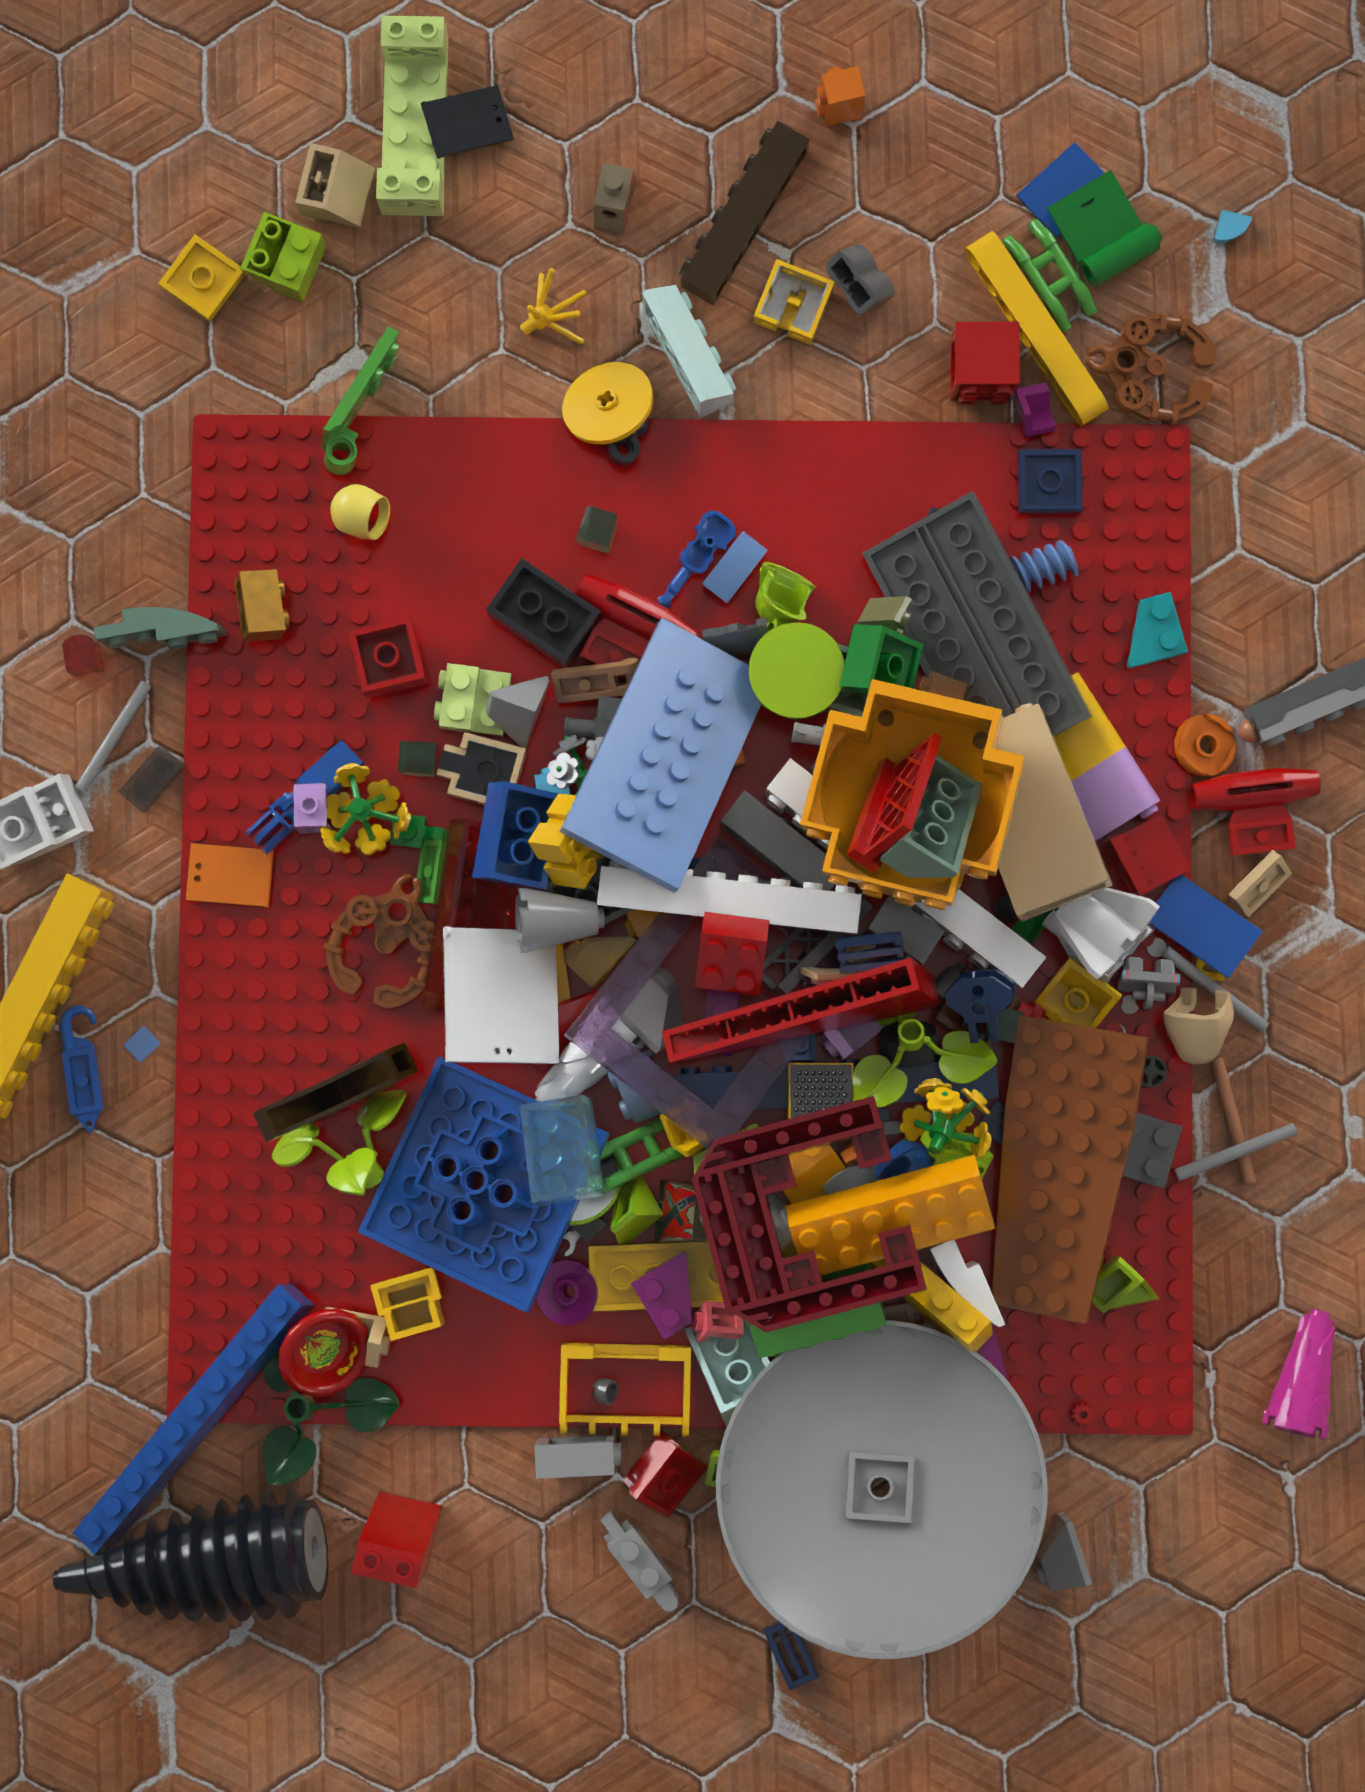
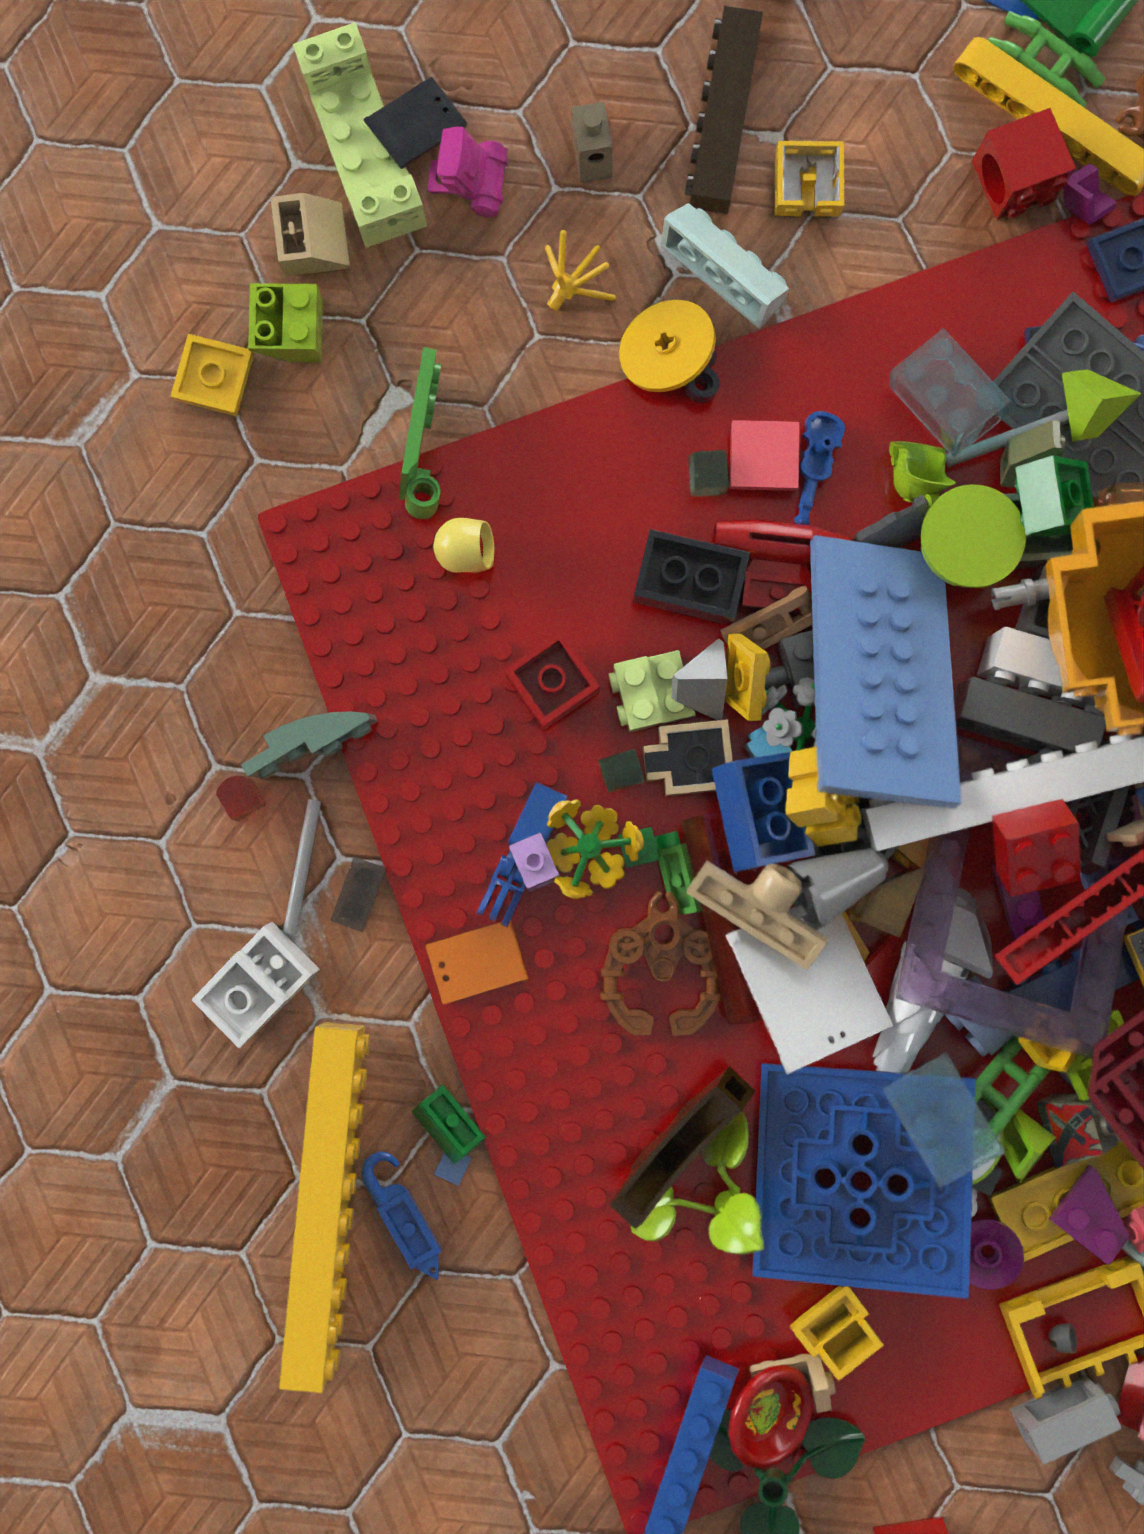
camera: 25 degrees left, 0 degrees up
pearl gold brick [234,569,289,642] -> none
medium blue slope [702,531,767,603] -> none
dark grey brick [825,244,895,315] -> none
none -> green slope [412,1084,486,1164]
none -> dark pink piece [427,127,509,217]
none -> tan plate [687,861,828,970]
none -> yellow plate [725,633,770,721]
none -> coral tile [730,420,799,491]
none -> clear light blue piece [889,328,1011,458]
none -> light grey bar [946,410,1069,467]
none -> lime slope [1062,369,1142,442]

